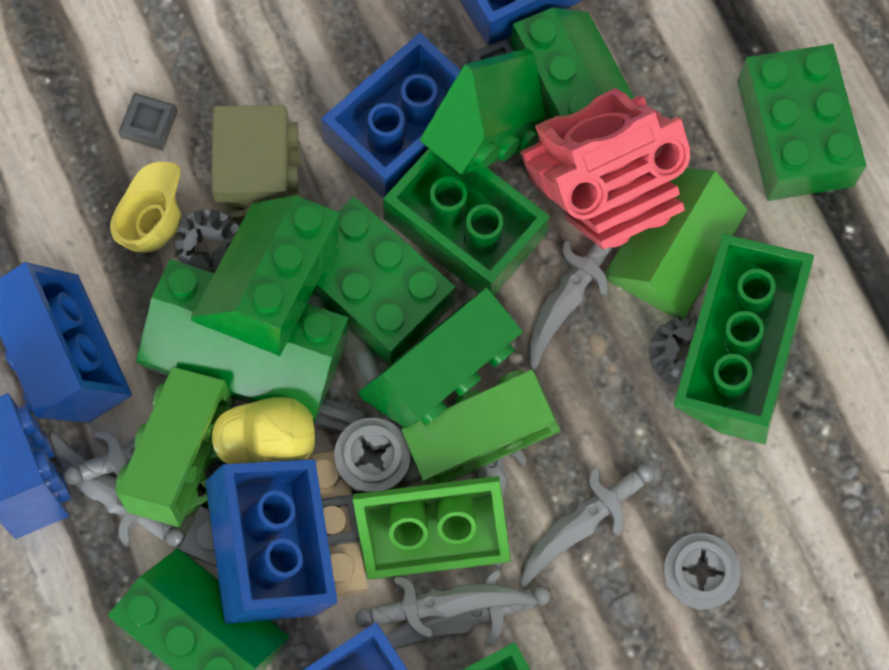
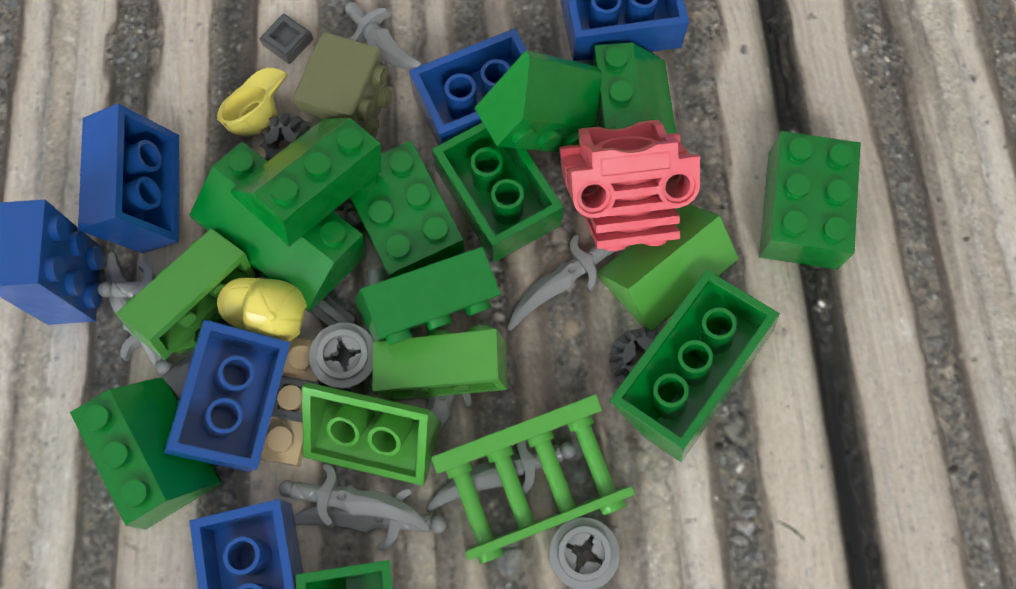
camera: 25 degrees right, 0 degrees up
none -> light grey piece [345,2,421,68]
none -> bright green fence [431,394,635,564]

